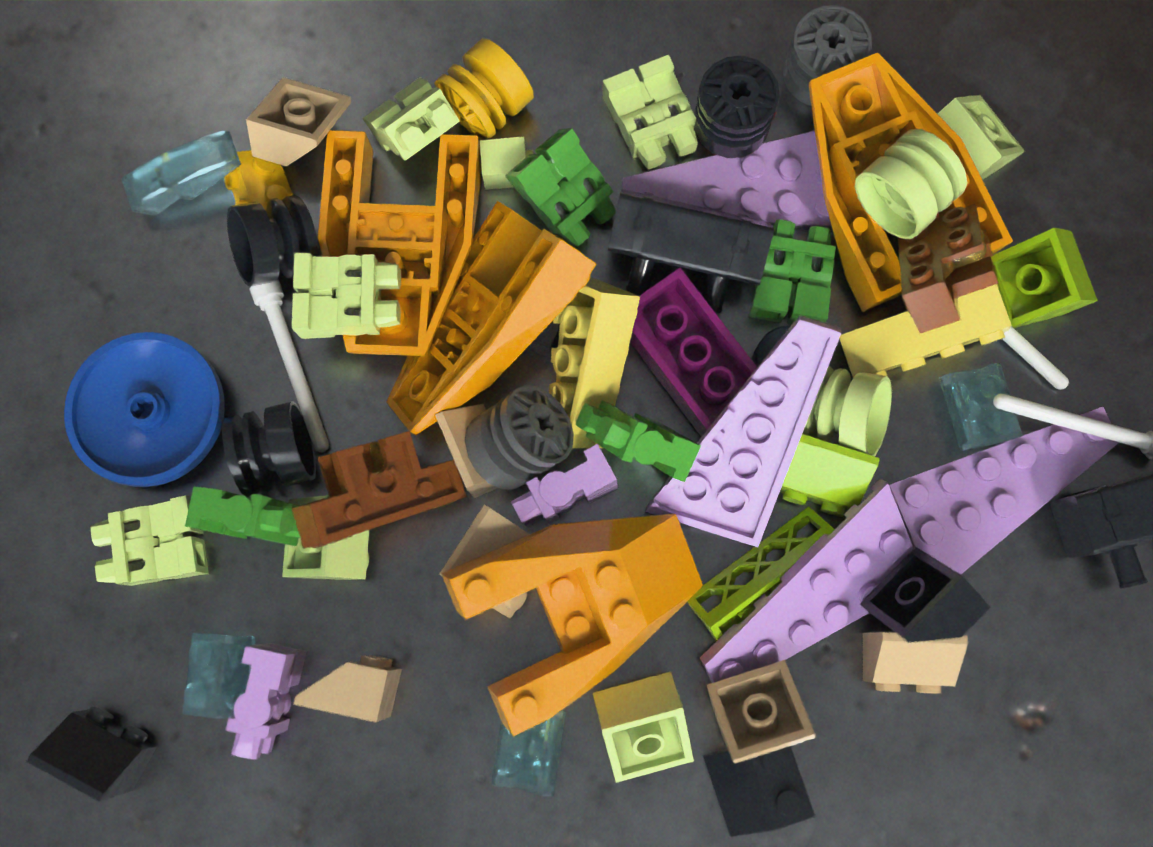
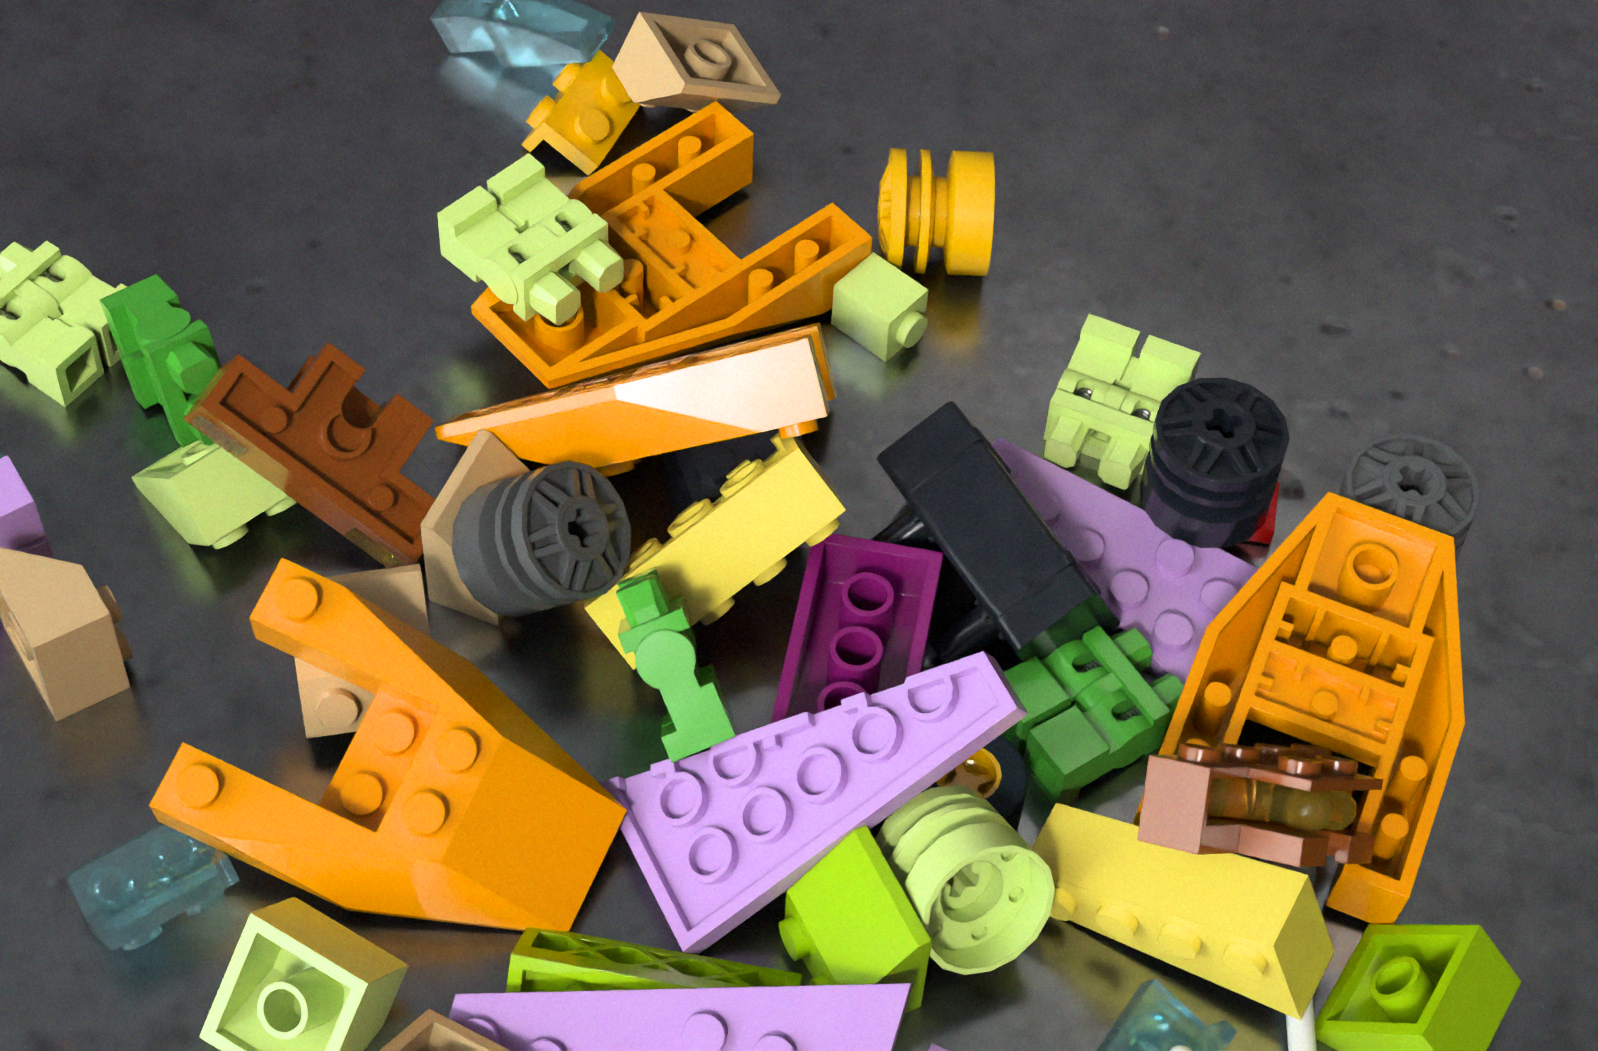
camera: 40 degrees right, 25 degrees down
blue dish [64,332,225,487] -> none
black wheel [222,401,316,497] -> none
black wheel [227,195,319,287] -> none
white piece [250,280,329,452] -> none
yellowish green hips [363,78,460,161] -> none
bright green hips [505,128,616,246] -> none
lavender hips [511,444,618,527] -> none
yellowish green wheel [855,129,967,239] -> none
yellowish green slope [937,95,1024,180] -> none

